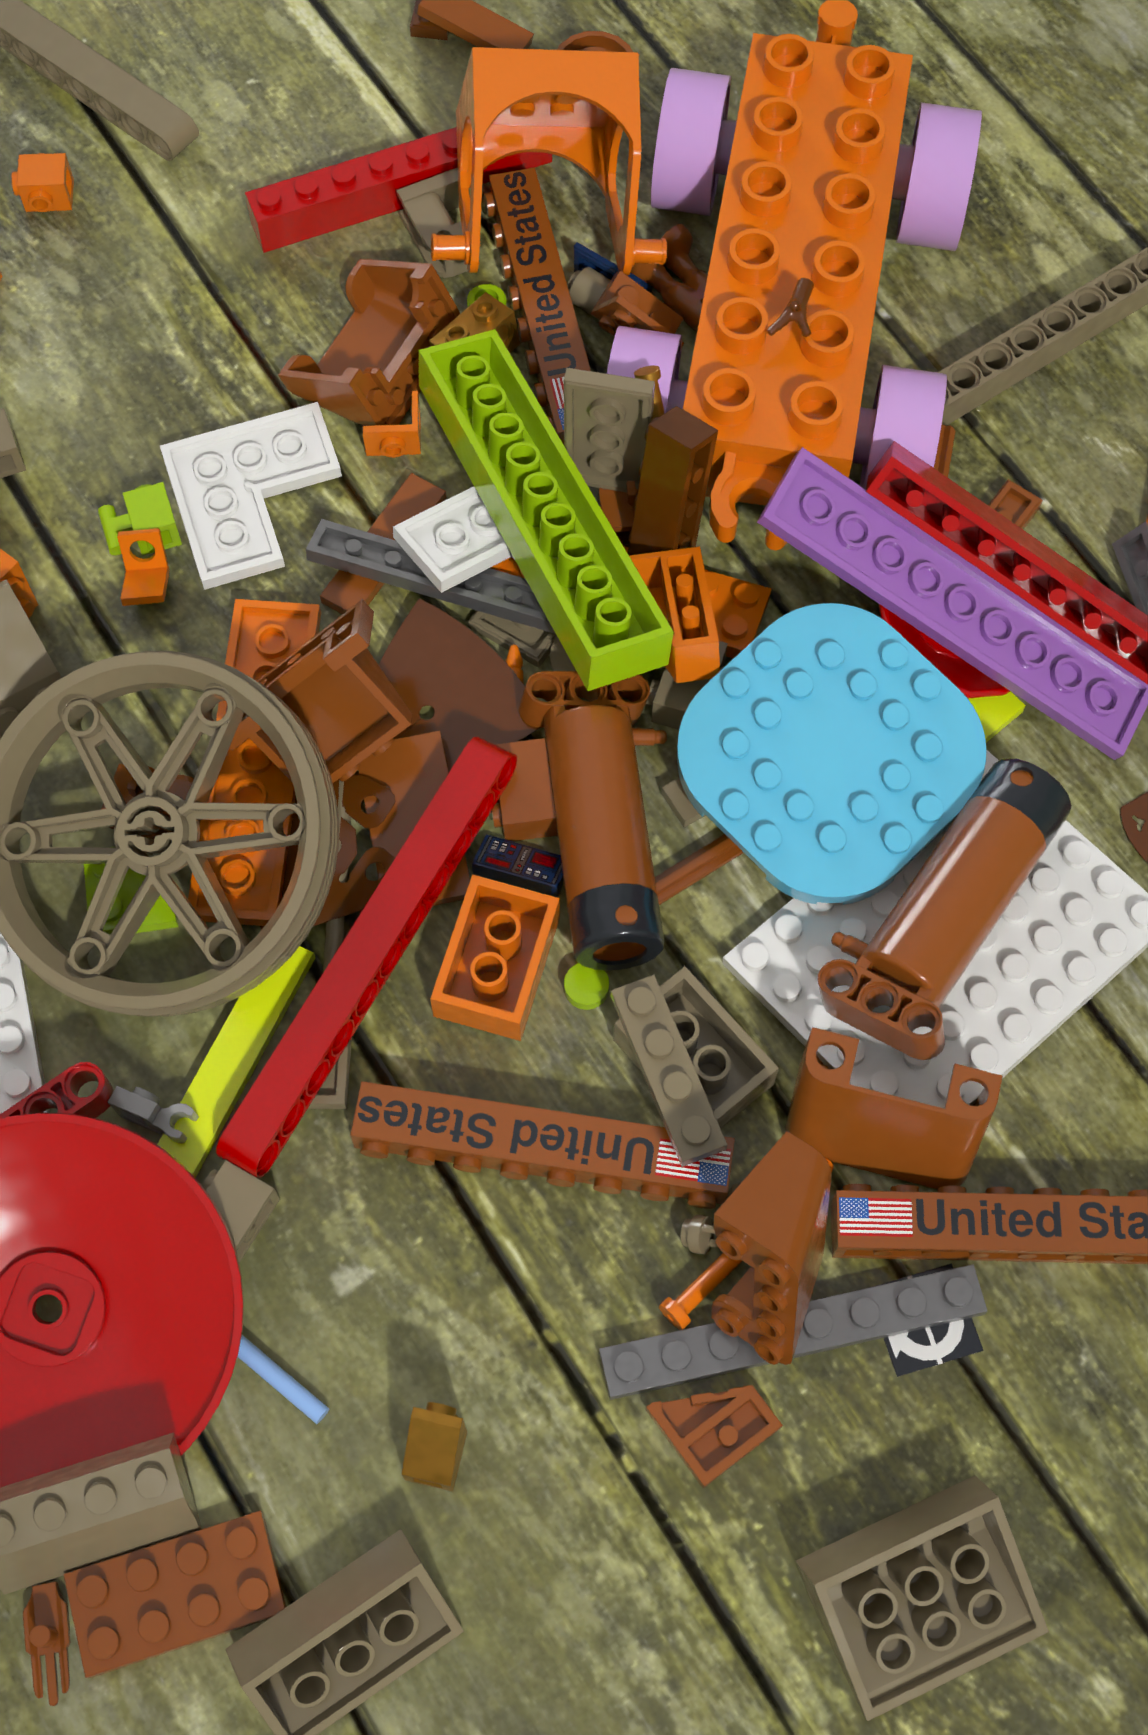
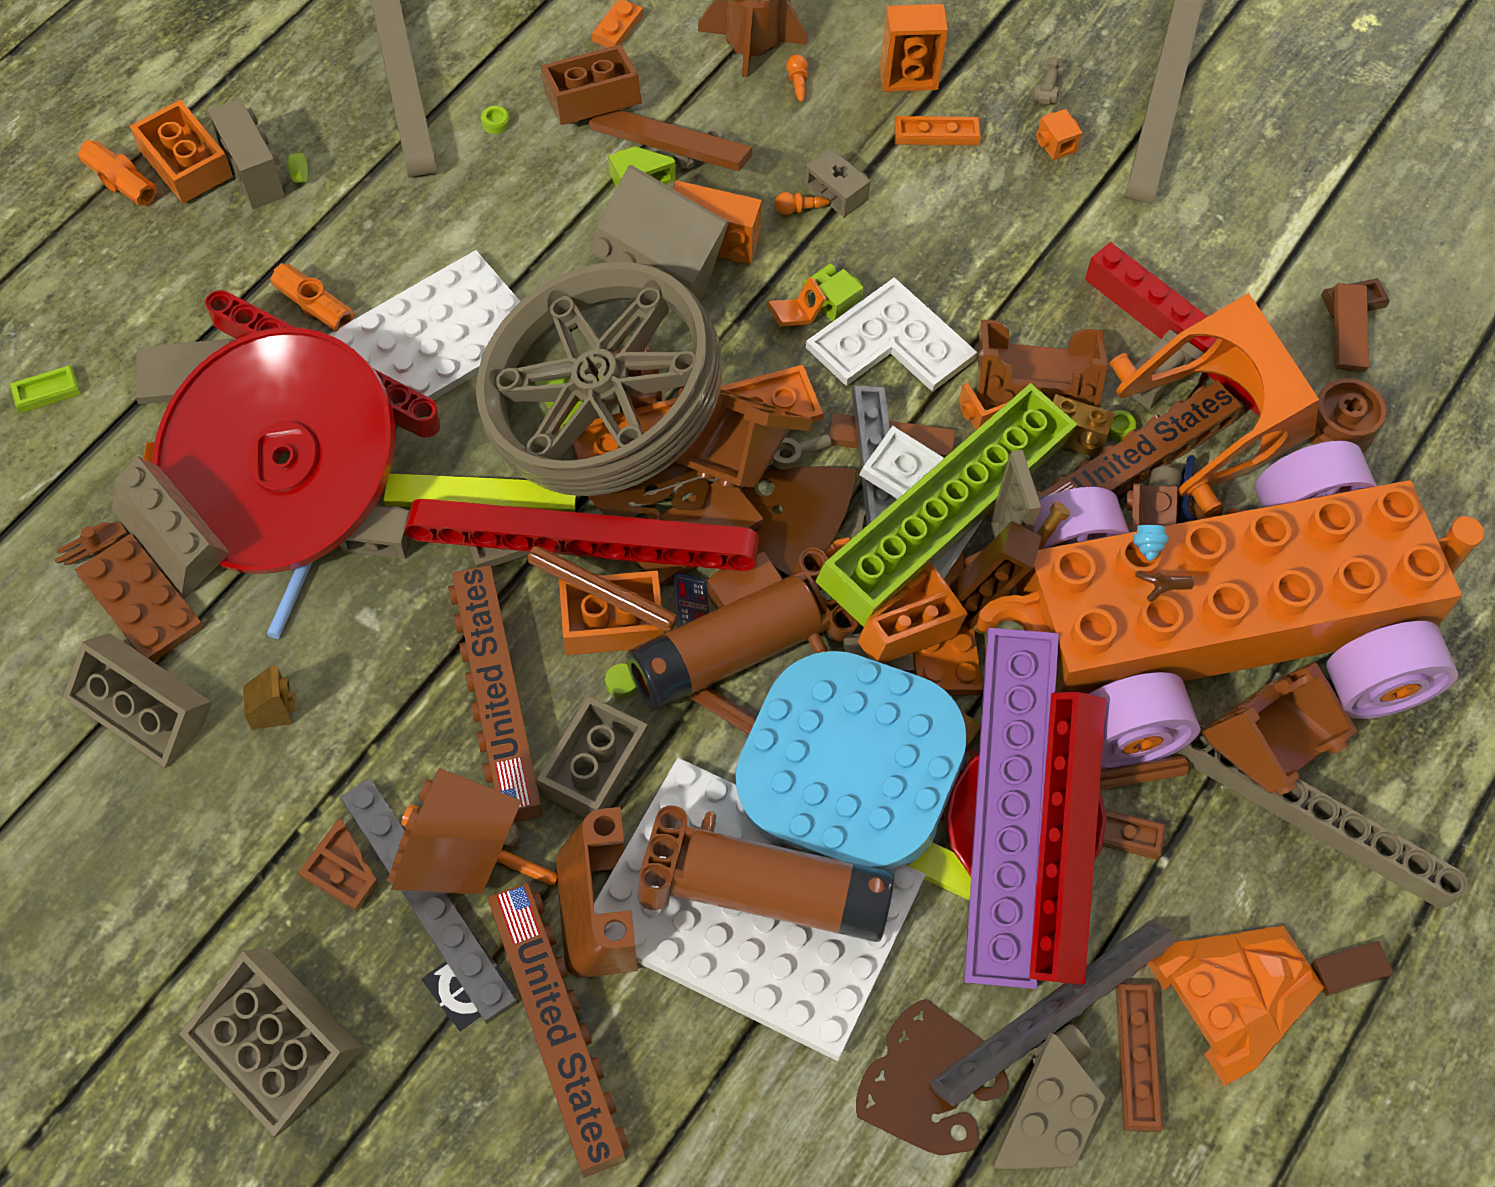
camera: 65 degrees right, 5 degrees down
light grey plate [108,1086,199,1143] -> none
dark tan plate [610,975,727,1167] -> none
none -> dark orange axle [528,546,677,632]
none -> medium azure plate [1133,525,1169,561]
none -> dark orange windscreen [1201,661,1358,796]

